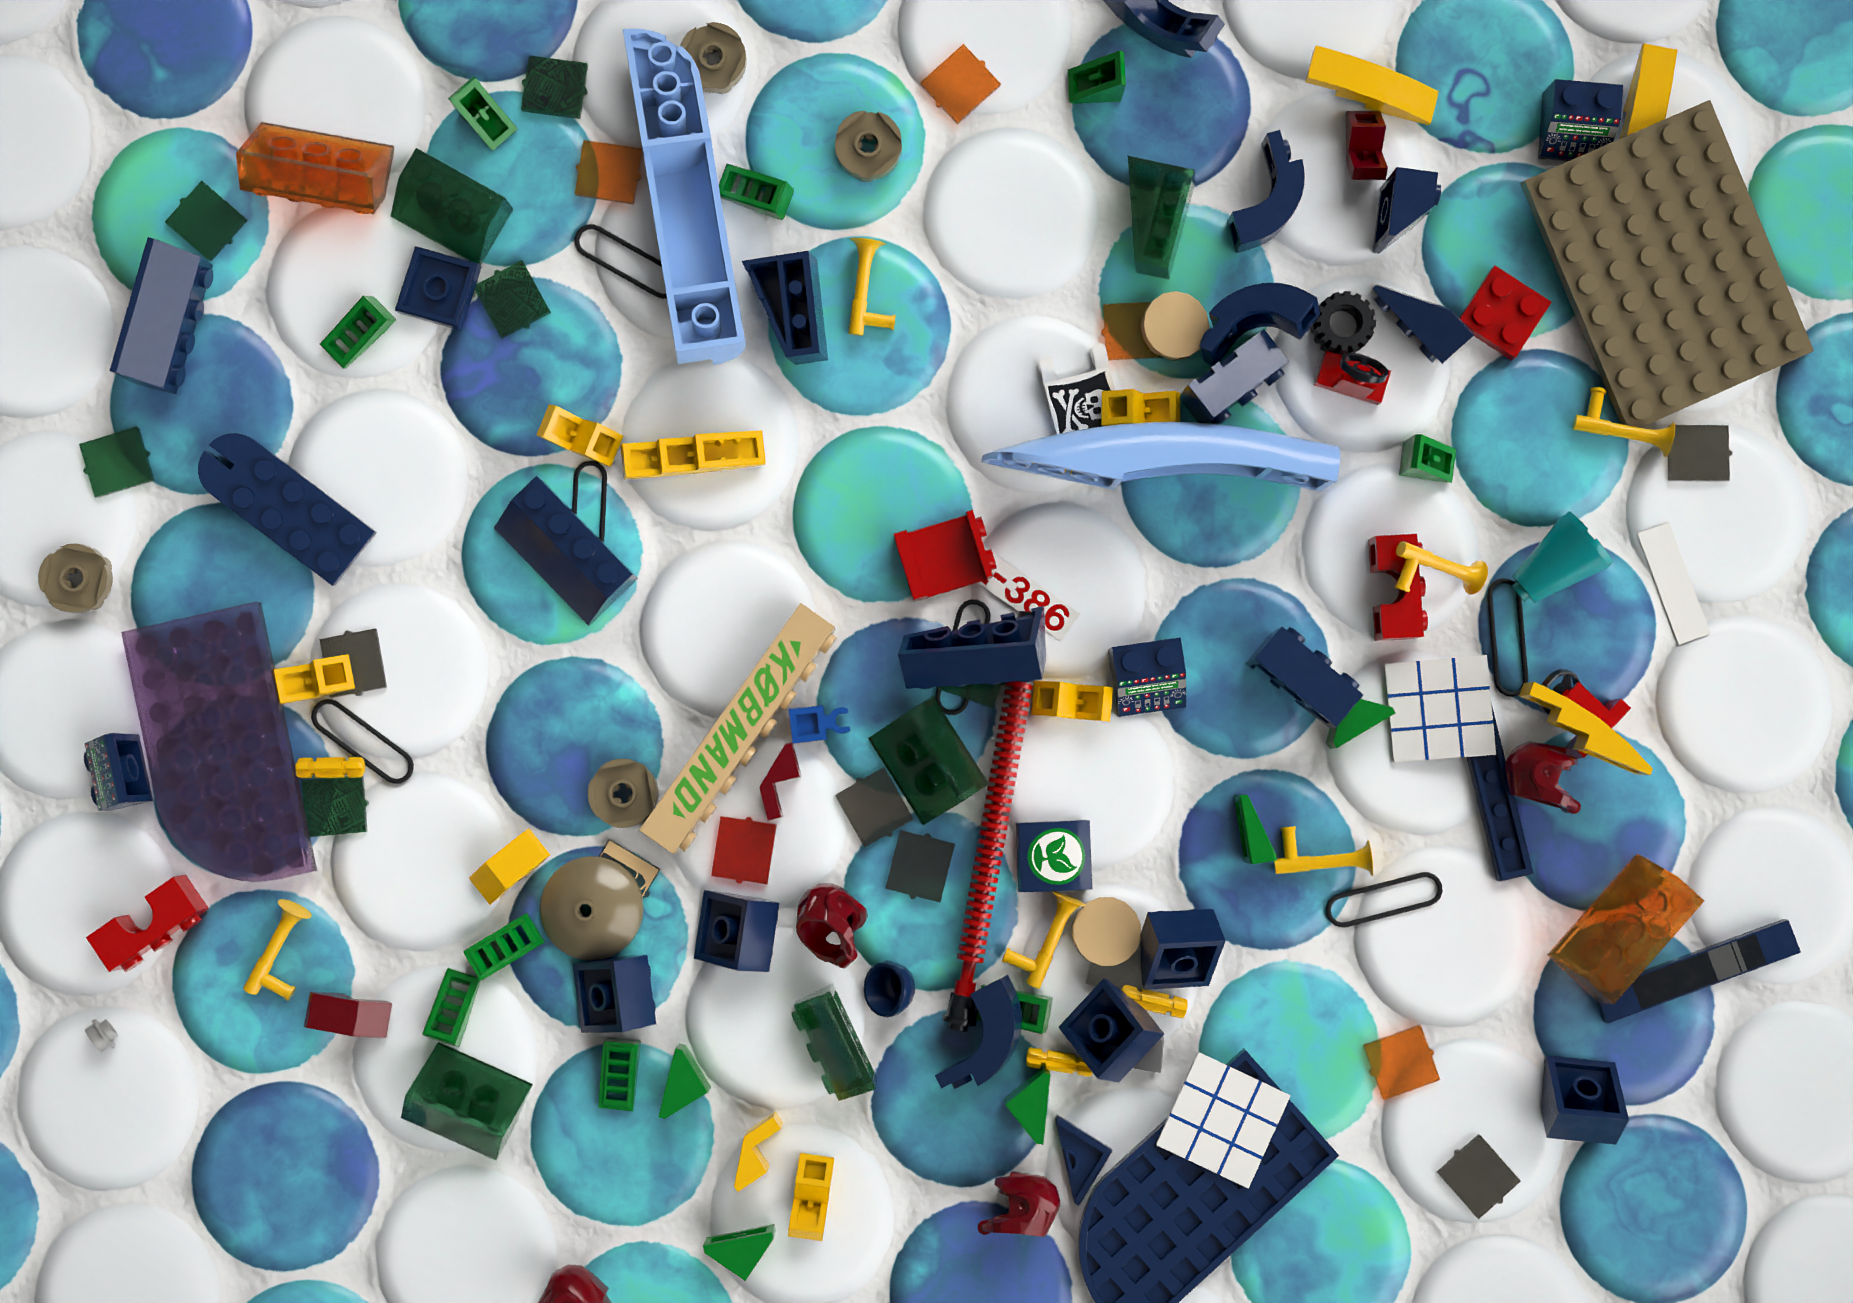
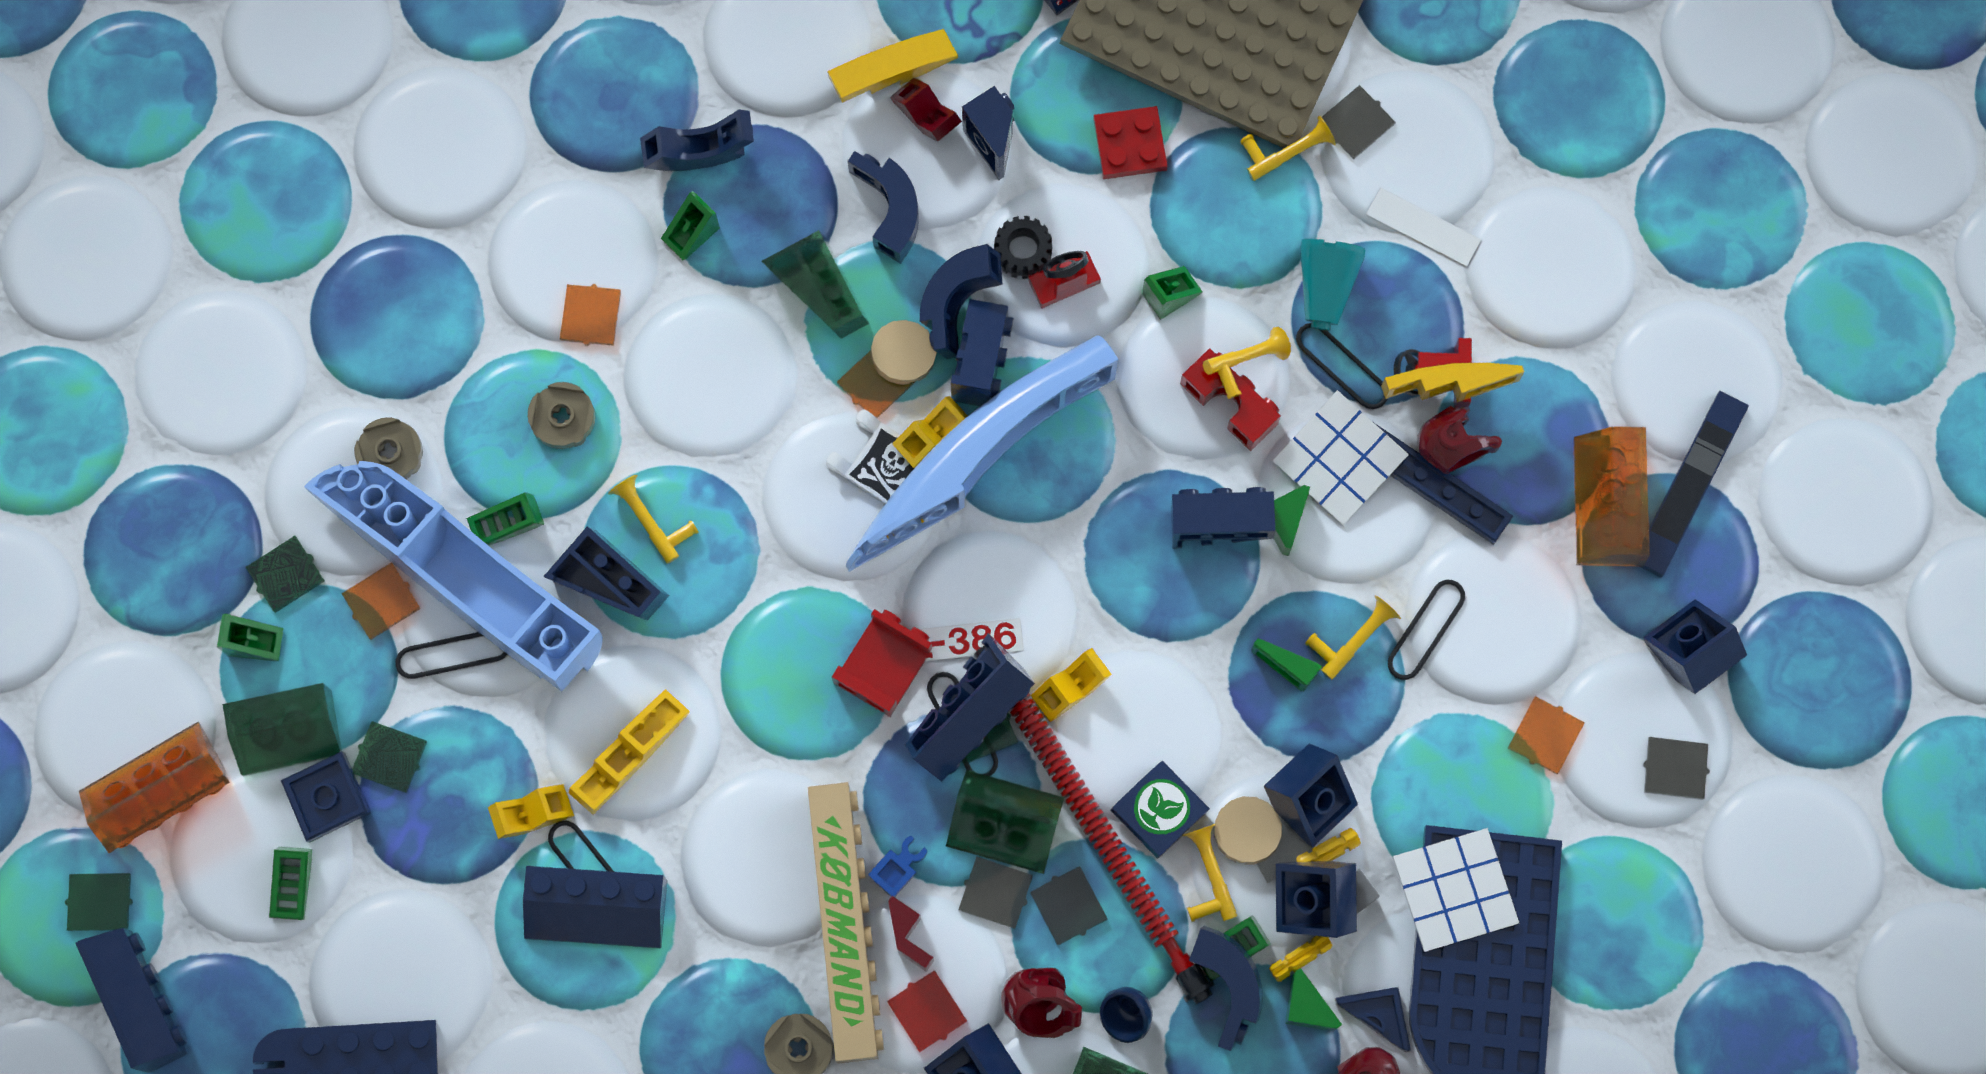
camera: 35 degrees left, 10 degrees down
dark blue slope [1108,637,1186,717] -> none
dark blue slope [1372,284,1474,364] -> none

